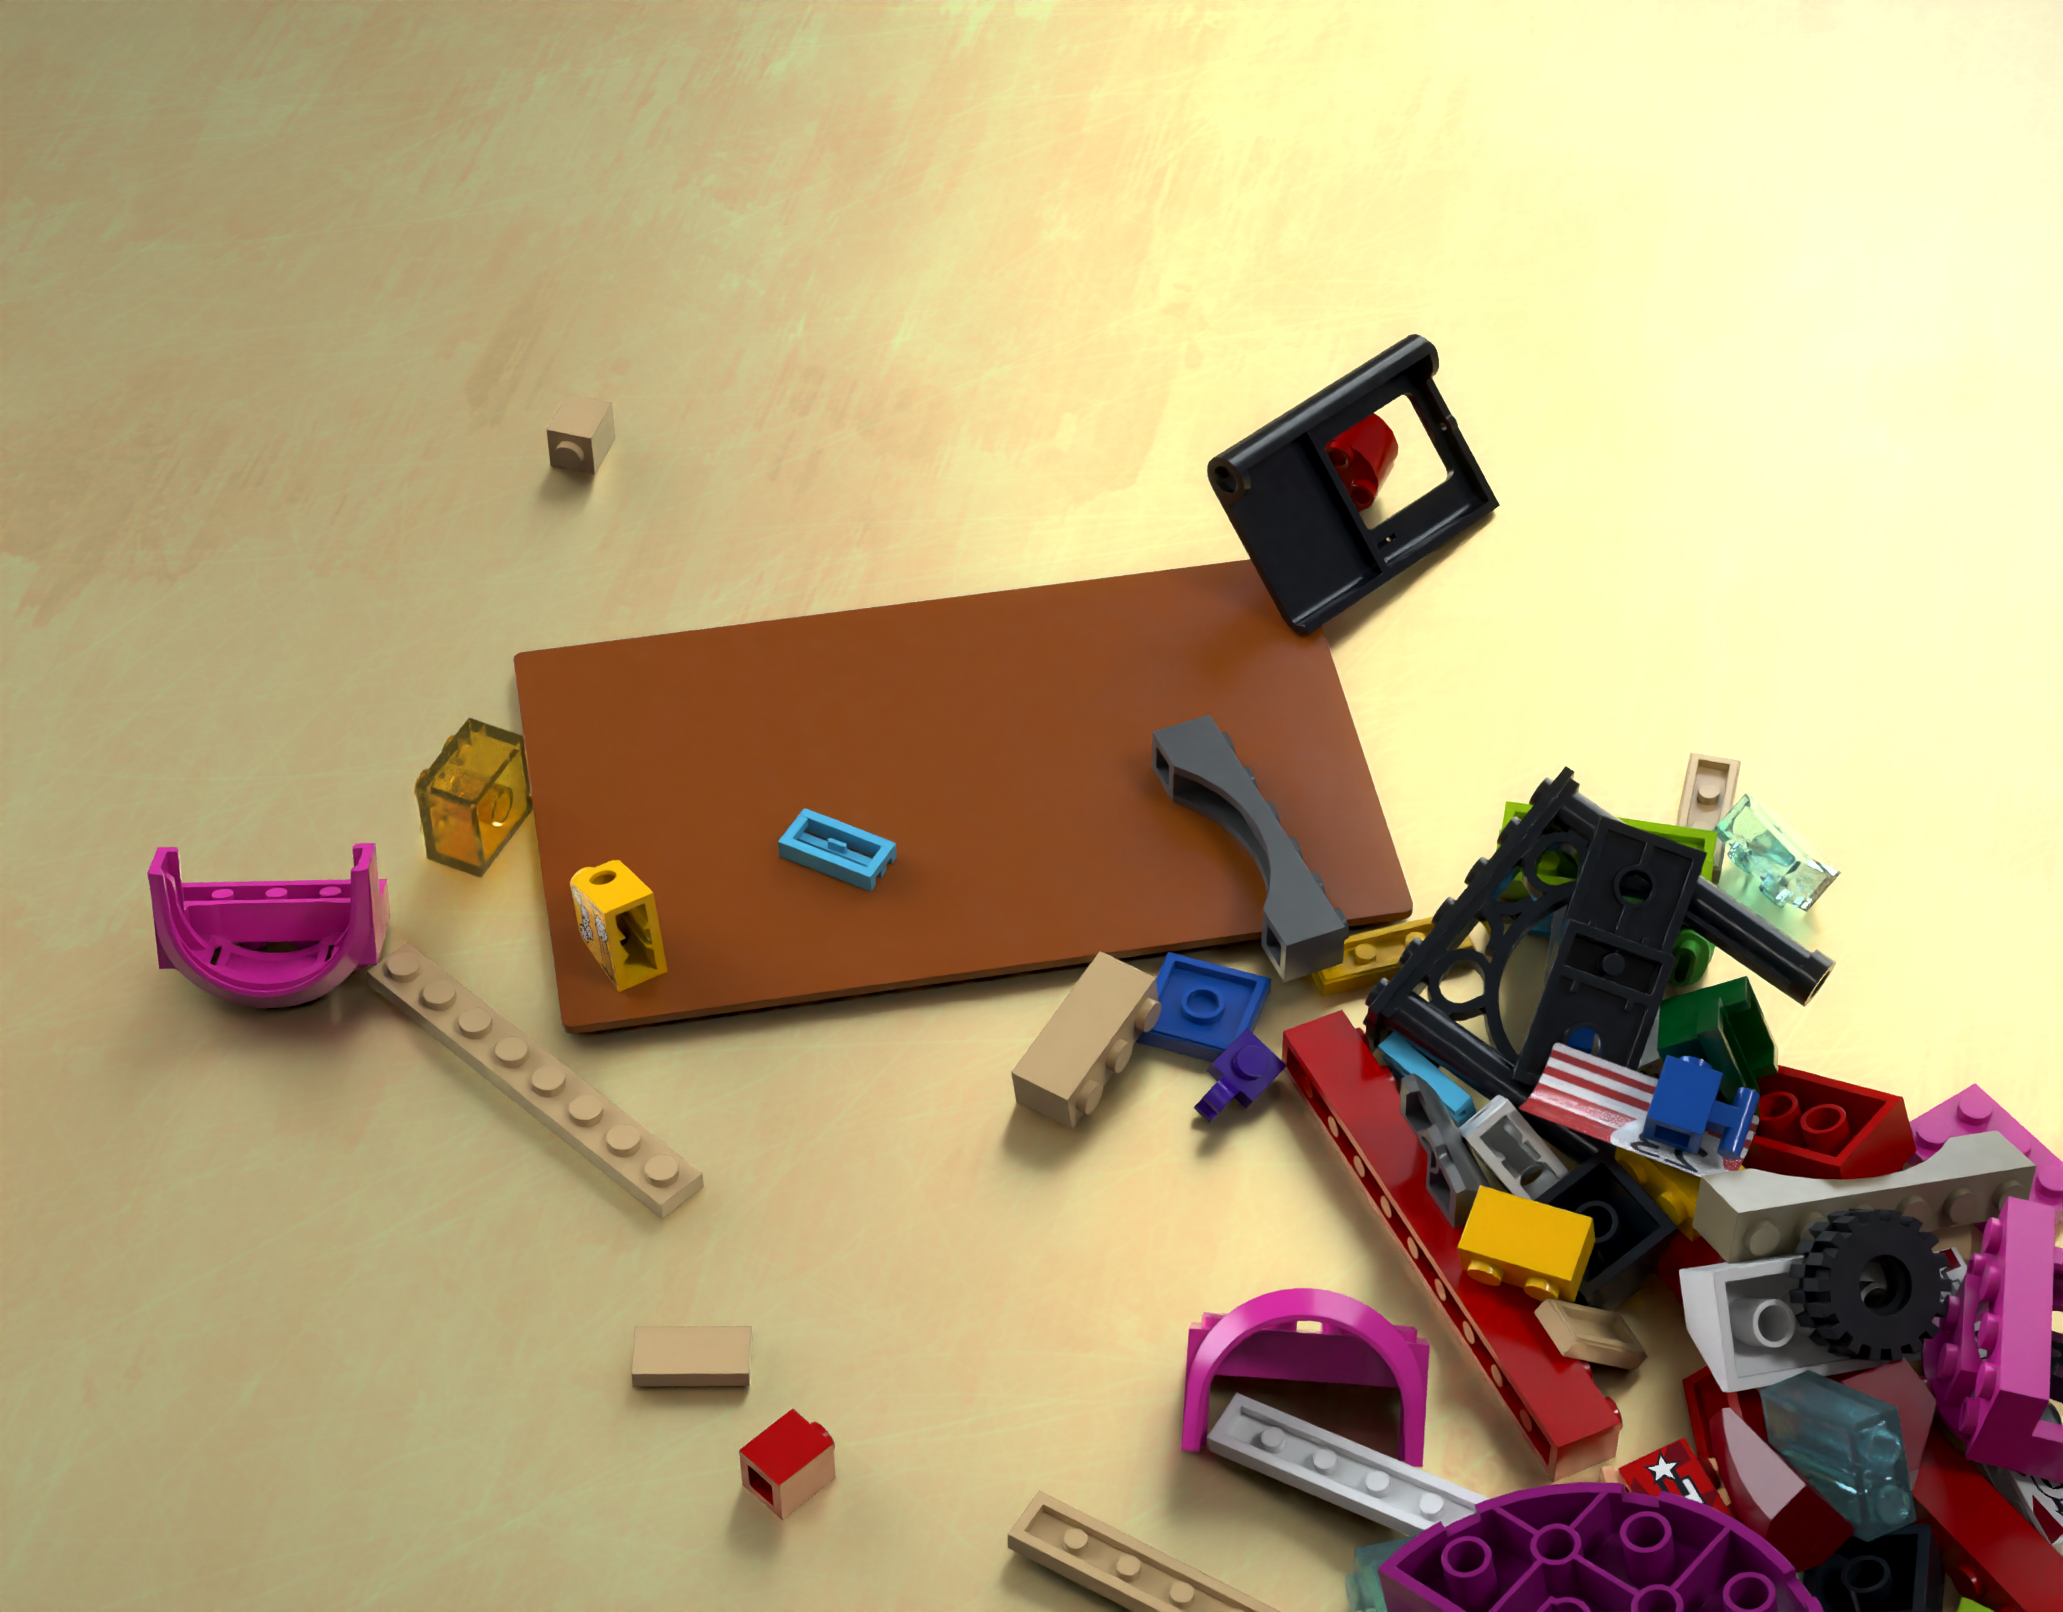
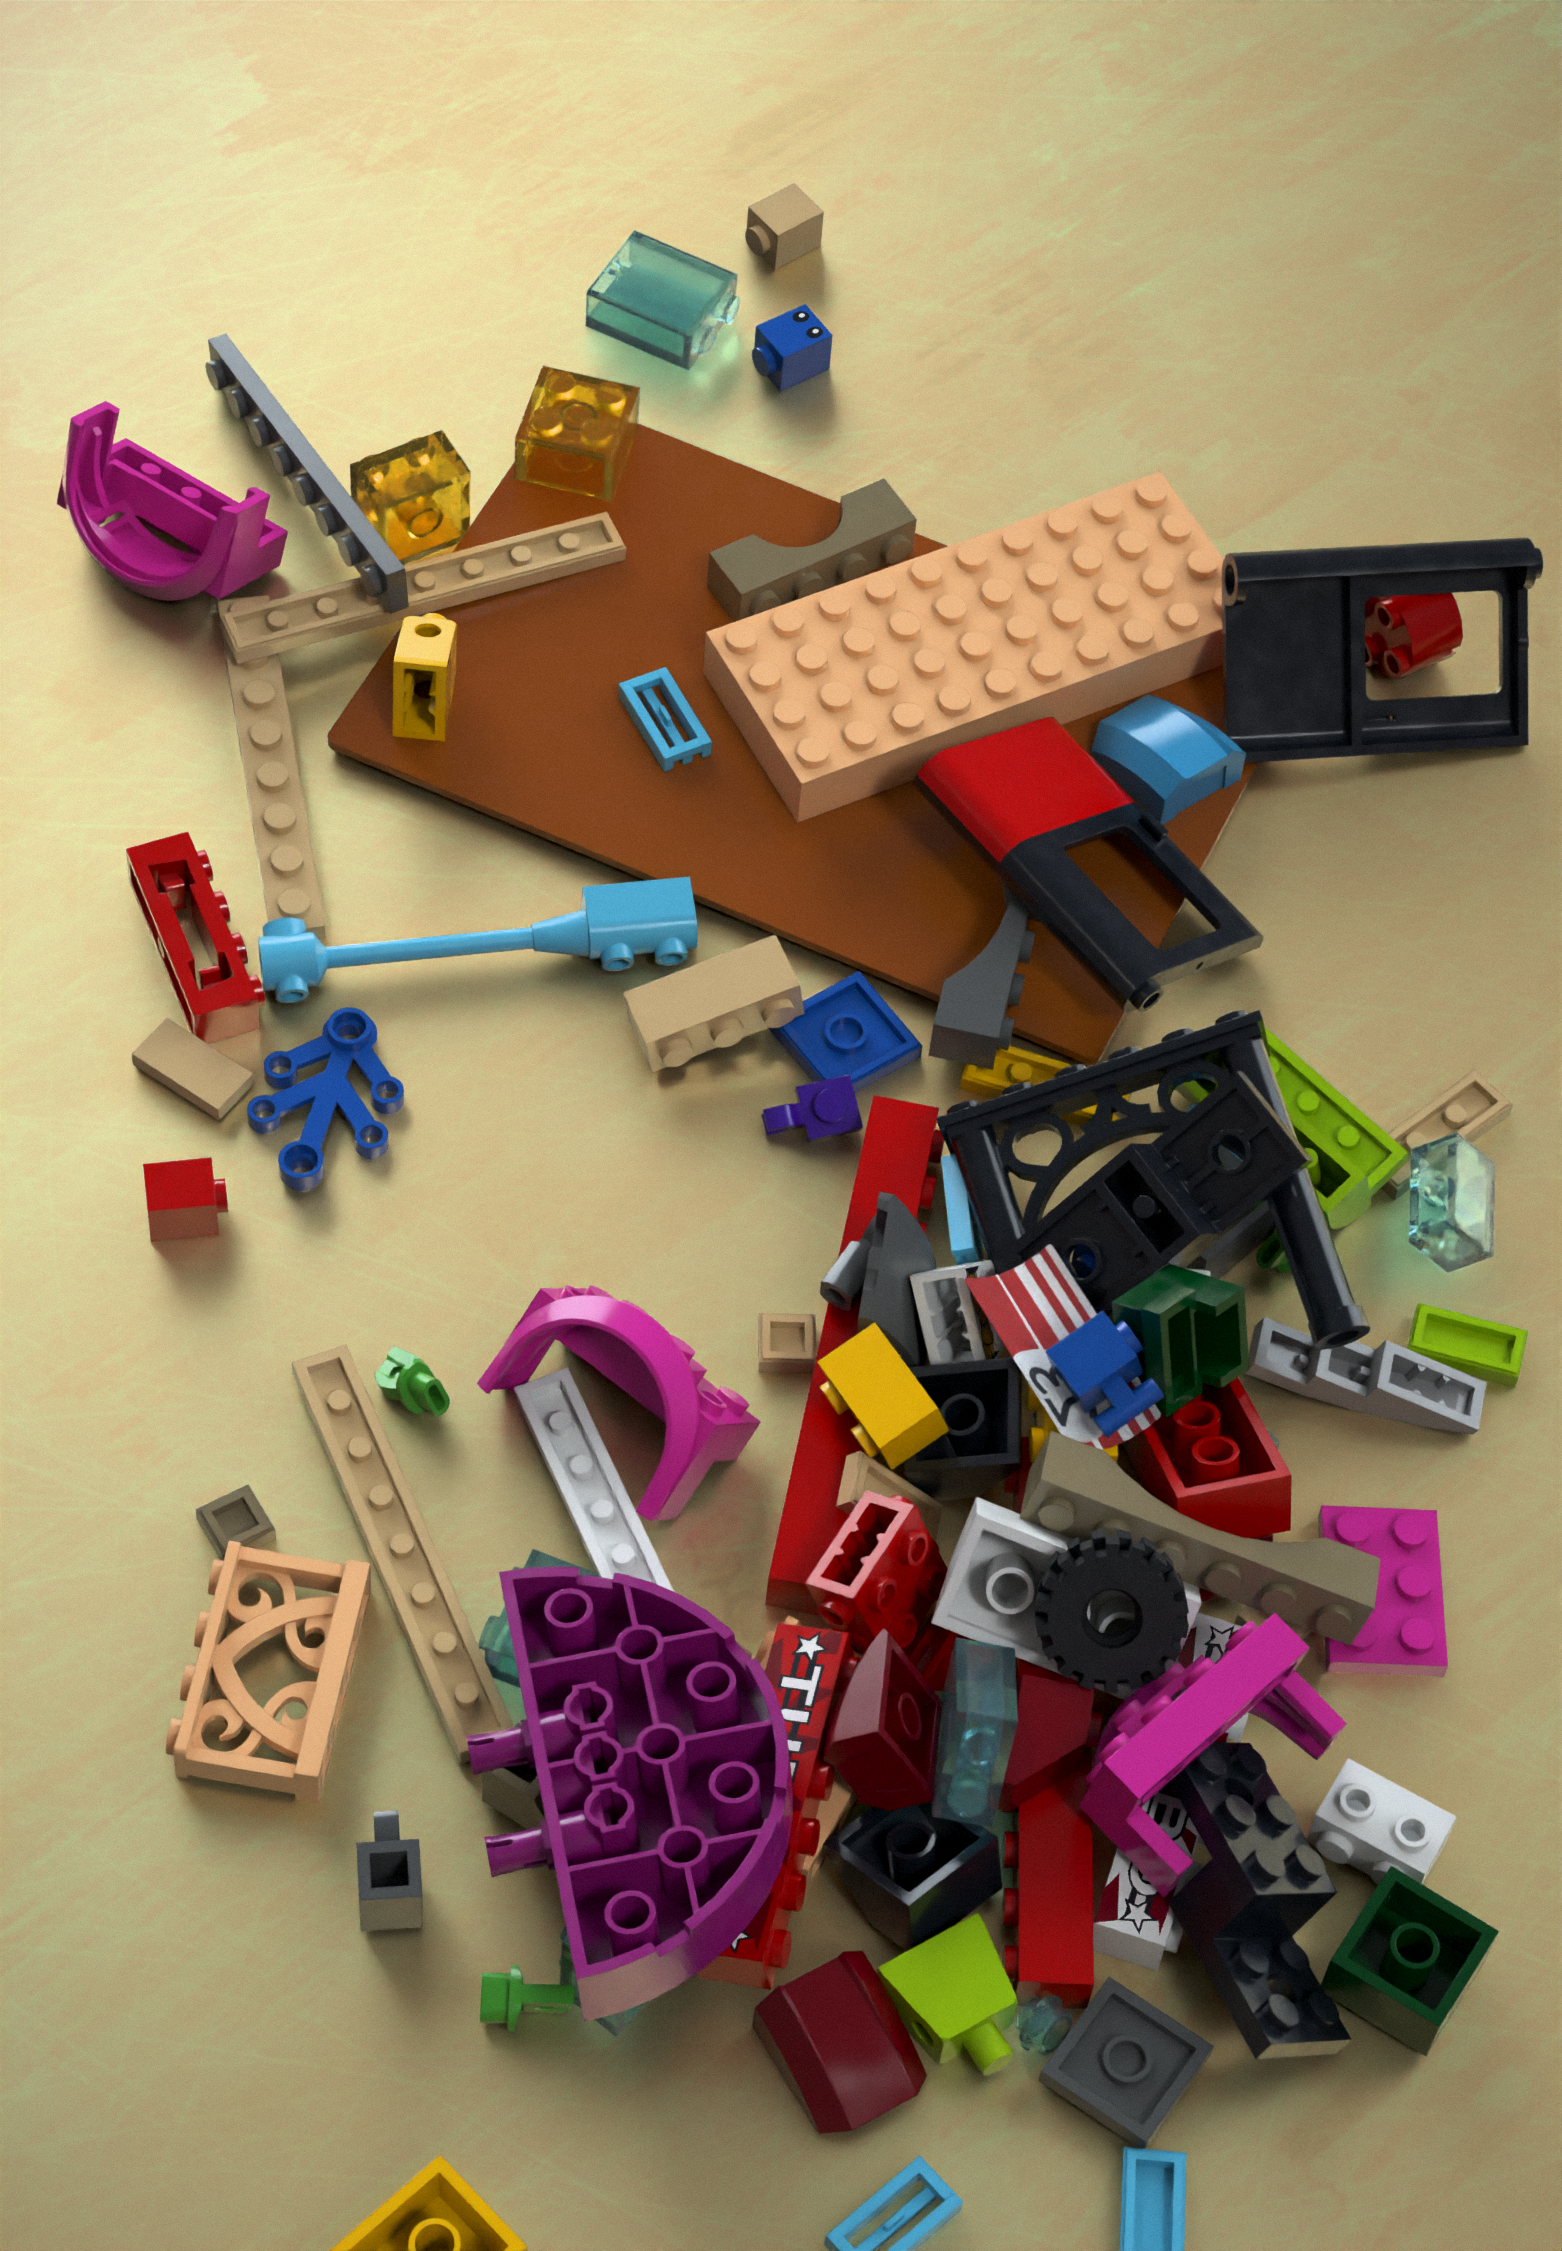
camera: 30 degrees right, 10 degrees up
none -> red brick [126,831,266,1044]
none -> dark grey plate [205,333,409,614]
none -> tan tile [219,512,626,664]
none -> blue plant [247,1007,404,1192]
none -> medium azure bar [258,876,698,1003]
none -> bright green piece [375,1346,450,1416]
none -> clear yellow brick [514,365,640,501]
none -> clear light blue brick [585,230,740,371]
none -> light nougat brick [703,471,1224,823]
none -> dark tan arch [707,479,917,622]
none -> blue brick [752,304,833,392]
none -> tan tile [758,1313,816,1373]
none -> red brick [805,1490,948,1655]
none -> dark grey bar [820,1215,876,1311]
none -> piece [913,716,1264,1013]
none -> dark azure slope [1091,694,1246,825]
none -> light grey slope [1245,1317,1487,1435]
none -> lime tile [1407,1303,1528,1387]

